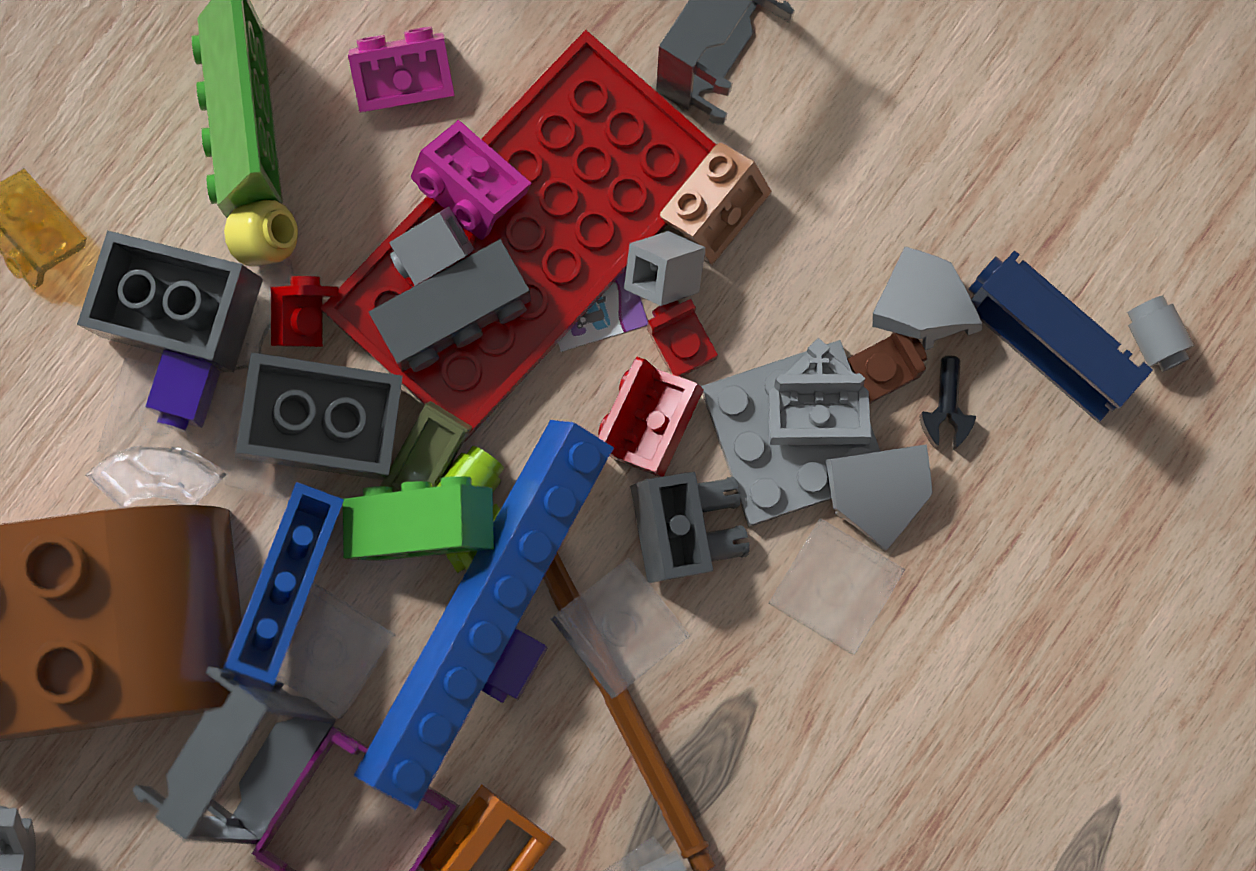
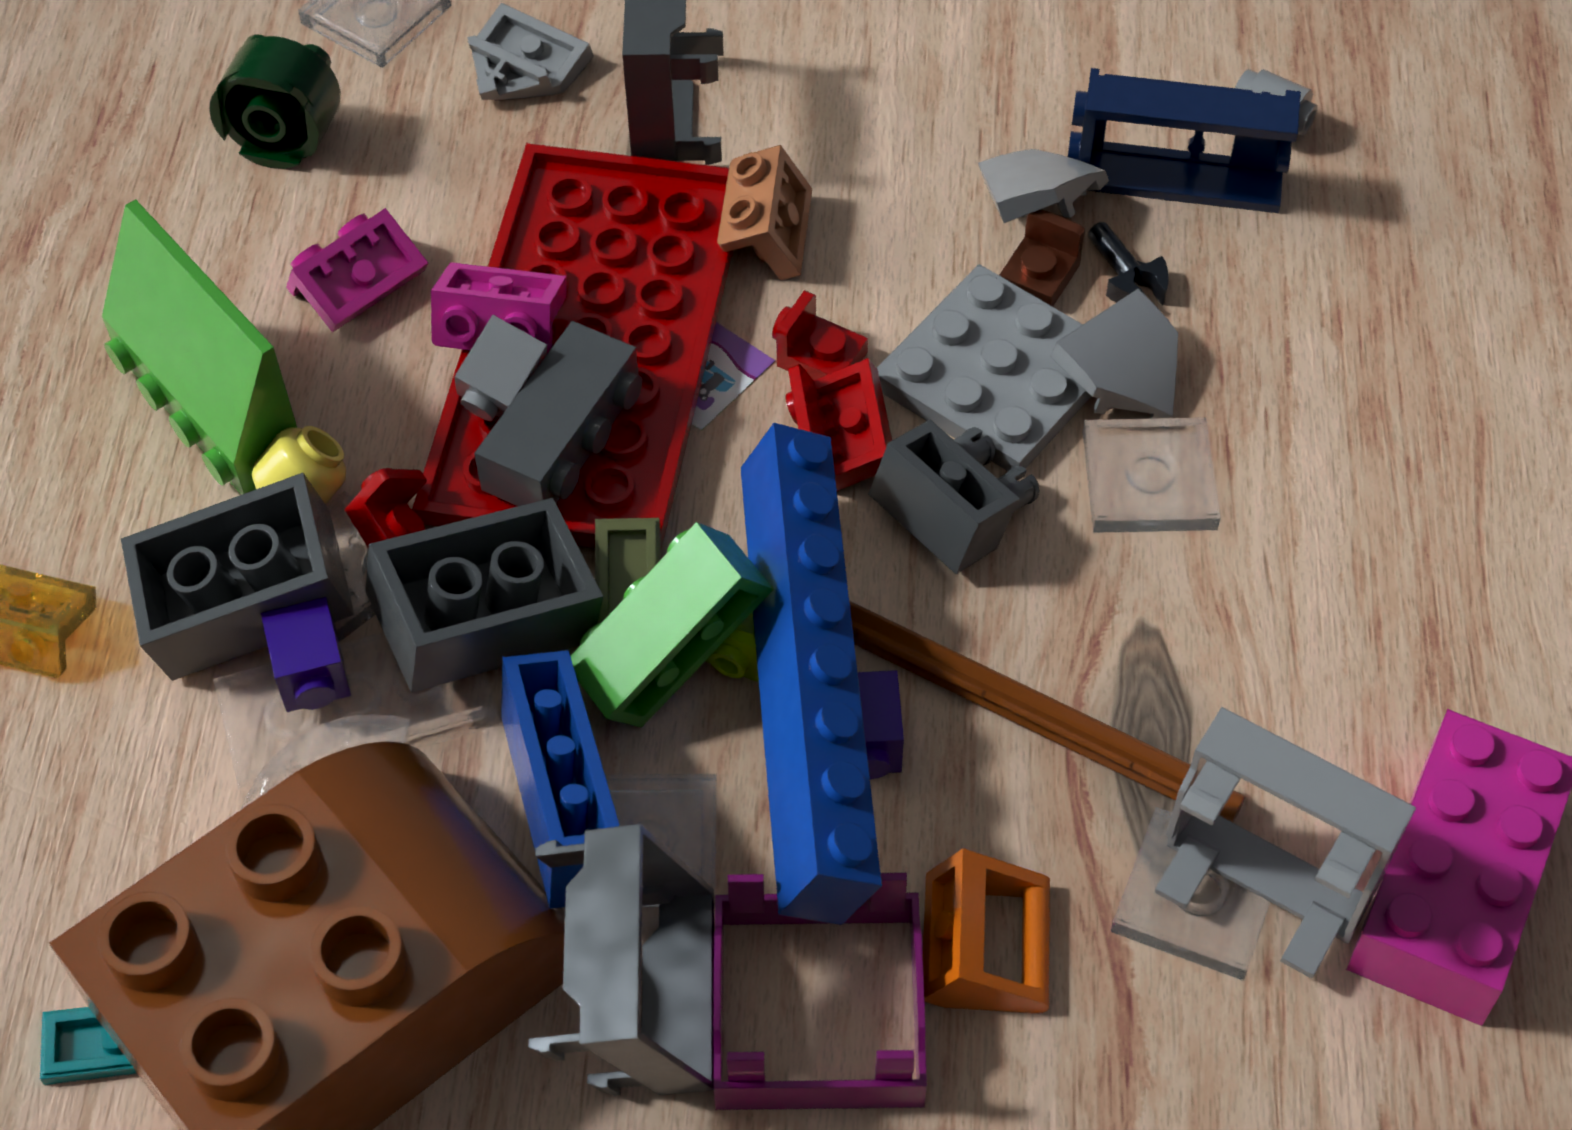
camera: 30 degrees left, 25 degrees down
clear tile [550,557,690,699] -> none
light grey brick [624,231,706,306] -> none
light grey slope [768,338,871,445] -> none

